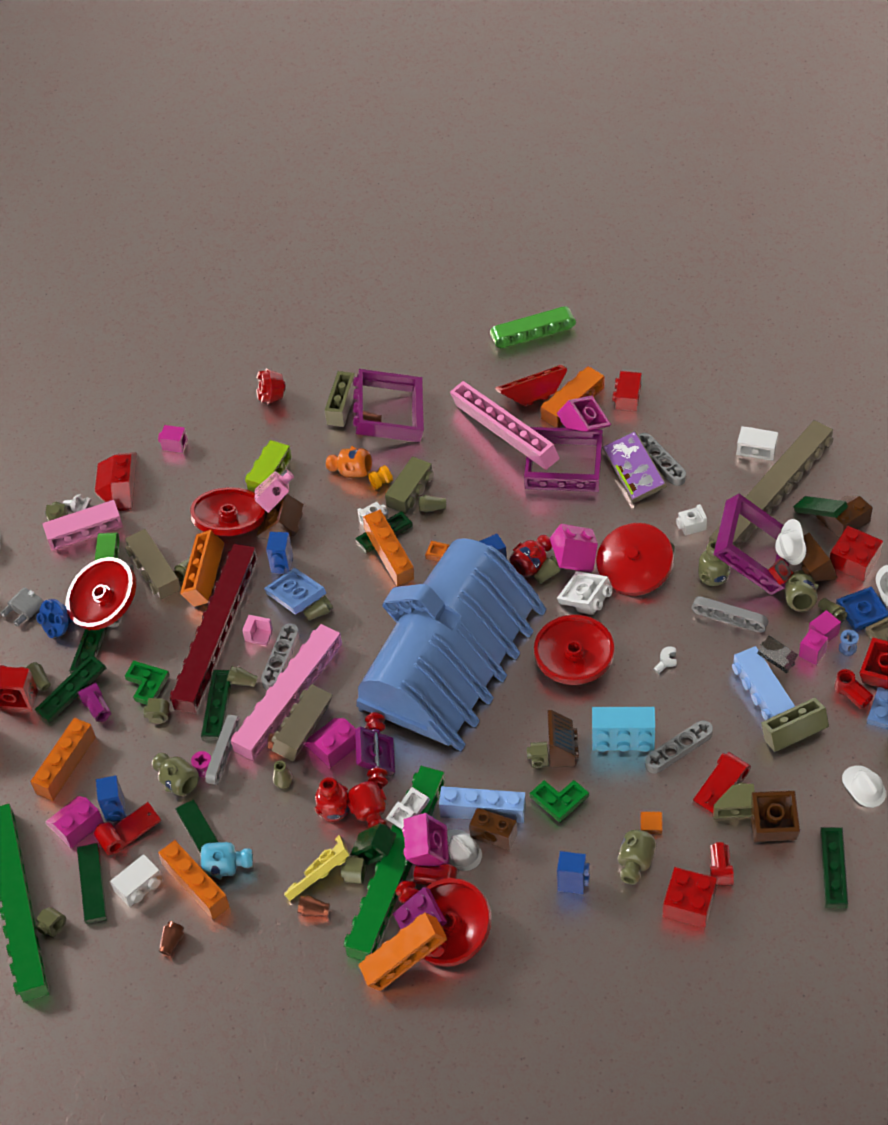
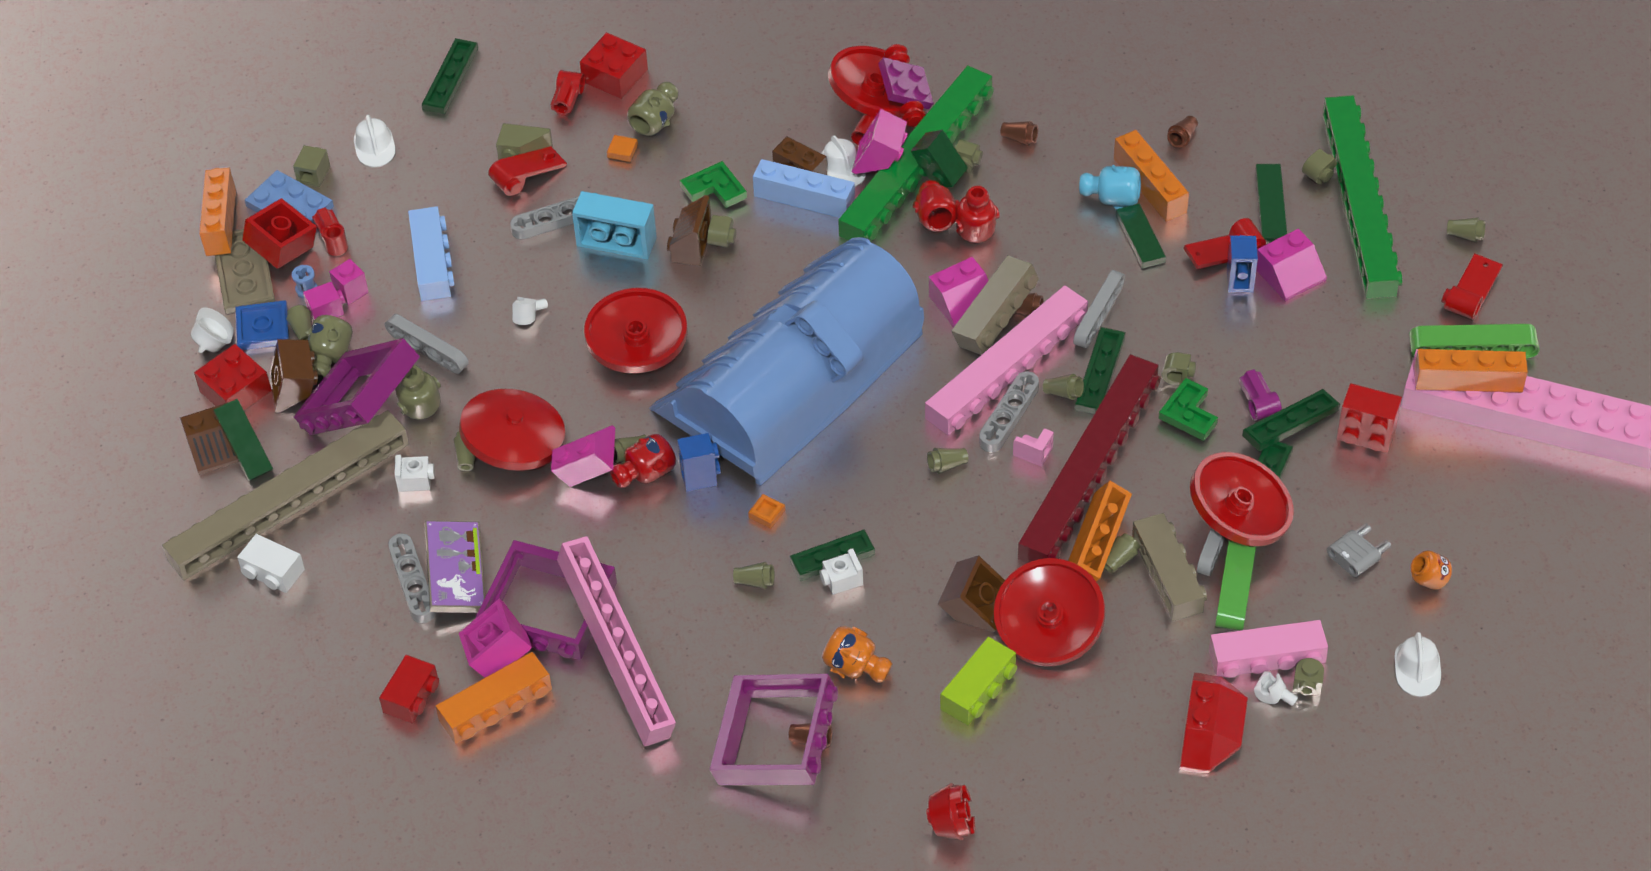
camera: 170 degrees left, 0 degrees up
olive cone [26,662,51,691] -> none
orange brick [30,718,96,801] -> none
blue plate [36,599,72,638] -> none
white brick [110,854,163,907] -> none
olive piece [152,753,199,796] -> none
dark pink brick [158,425,188,453] -> none
dark pink wheel [191,751,211,777] -> none
bright pink torso [255,469,294,513] -> none
medium blue plate [264,568,326,615] -> none
blue brick [266,532,293,574] -> none
olive cone [273,761,293,788] -> none
light yellow wing [284,835,349,901] -> none
olive brick [324,371,356,427] -> none
magenta plate [355,712,395,789] -> none
orange brick [358,912,447,991] -> none
orange brick [363,509,414,586] -> none
light orange wheel [368,465,393,490] -> none
olive brick [385,456,434,514] -> none
white slope [386,787,430,830] -> none
bright green beam [490,306,576,348] -> none
red wedge [495,364,567,406] -> none
white plate [557,571,613,615] -> none
blue brick [557,851,590,895] -> none
reddish brown slope [751,791,800,842] -> none
clear smoke piece [757,635,798,673] -> none
olive brick [761,697,829,752] -> none
red tile [768,558,793,585] -> none
white piece [775,519,806,565] -> none

